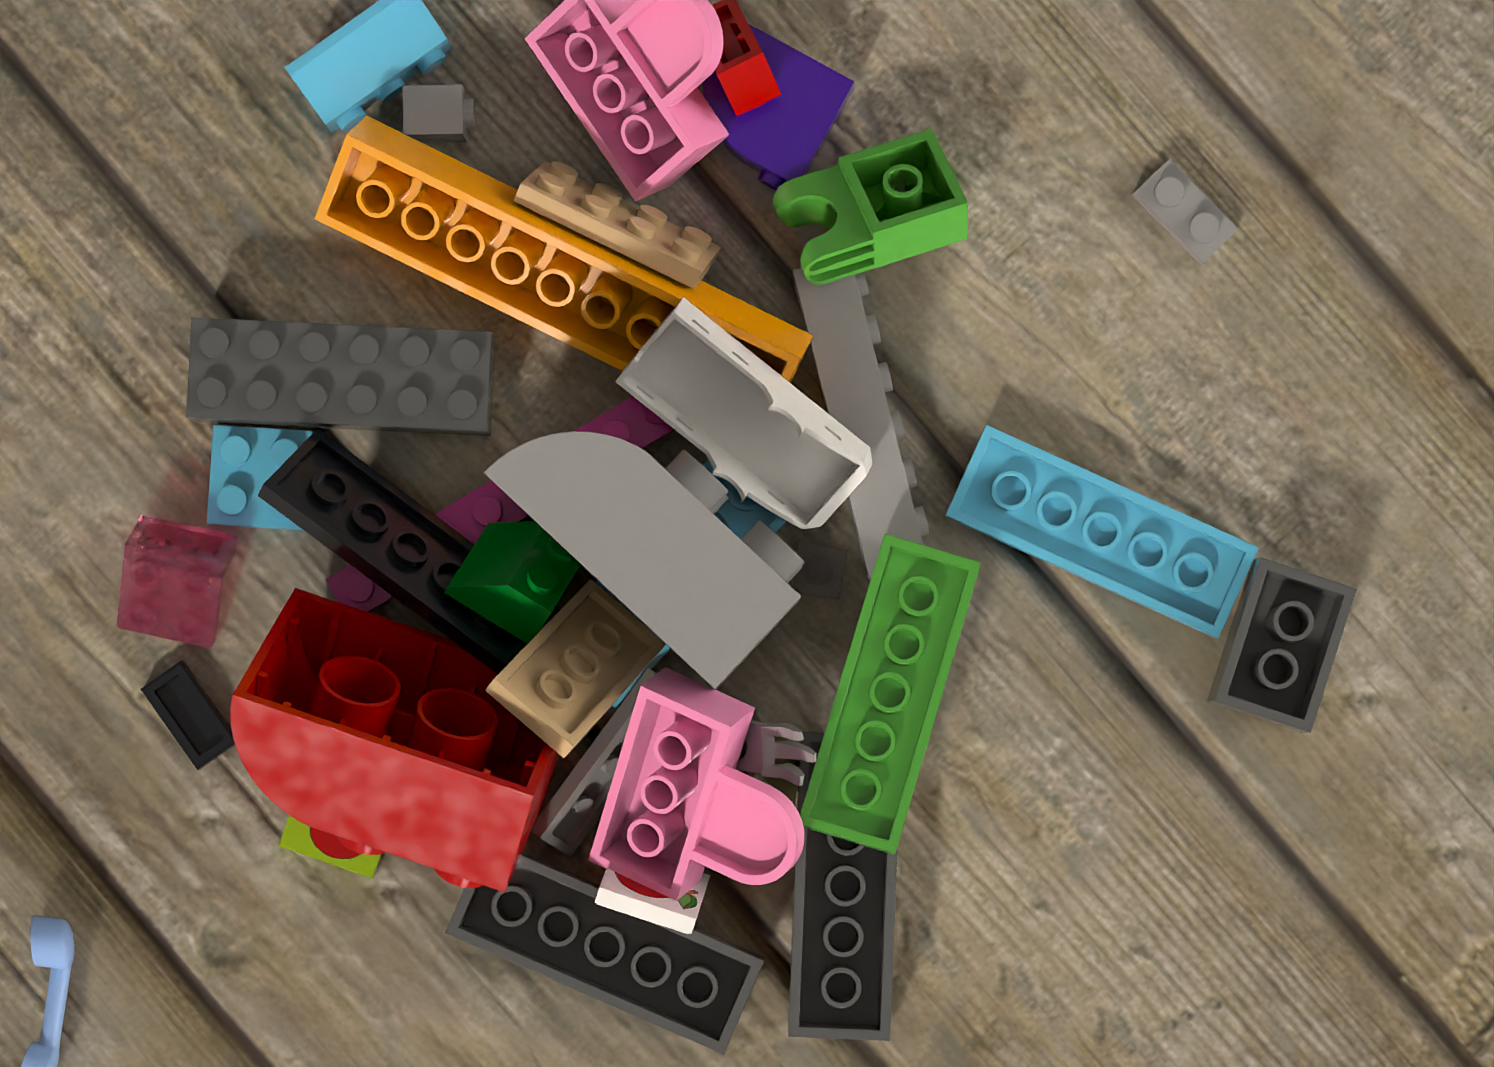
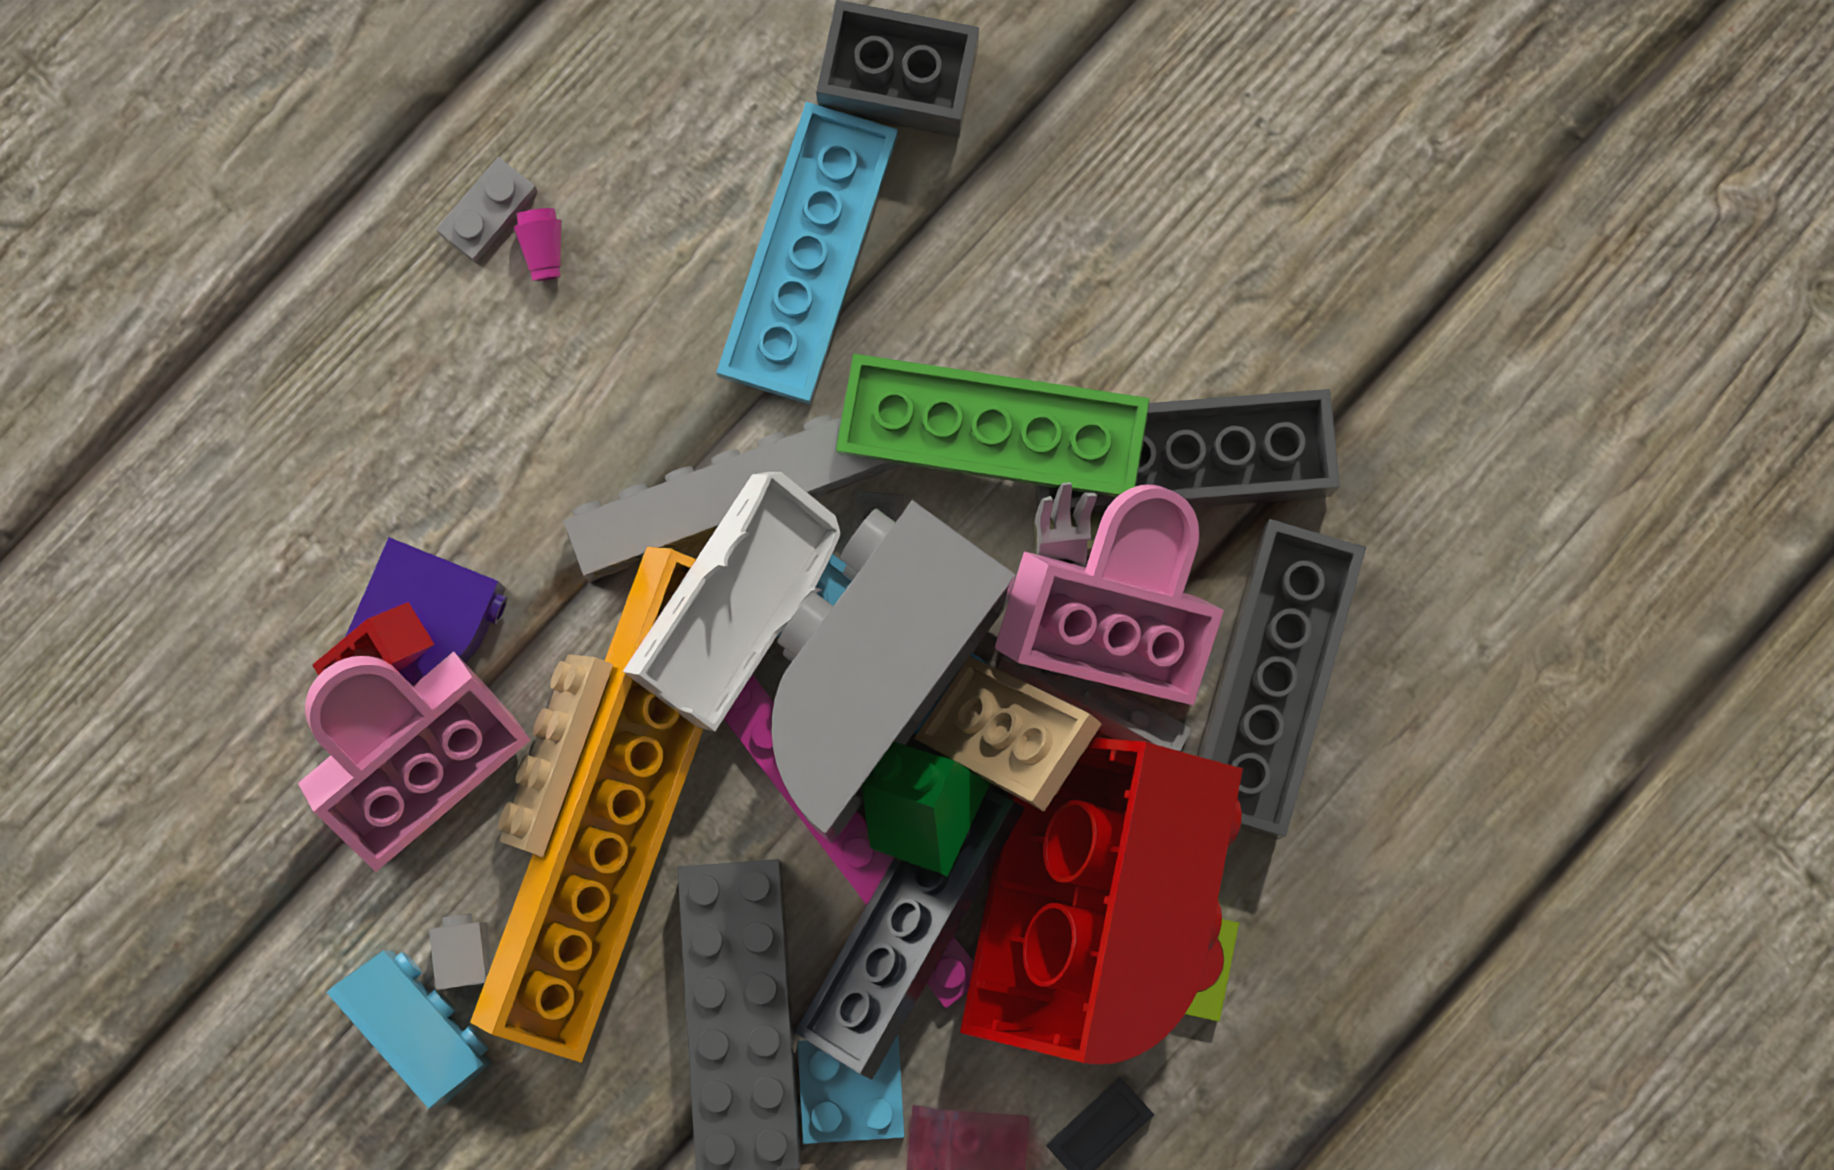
camera: 95 degrees left, 5 degrees down
white tile [595,868,710,934] -> none
bright green brick [773,128,968,285] -> none
none -> dark pink cone [514,208,562,281]

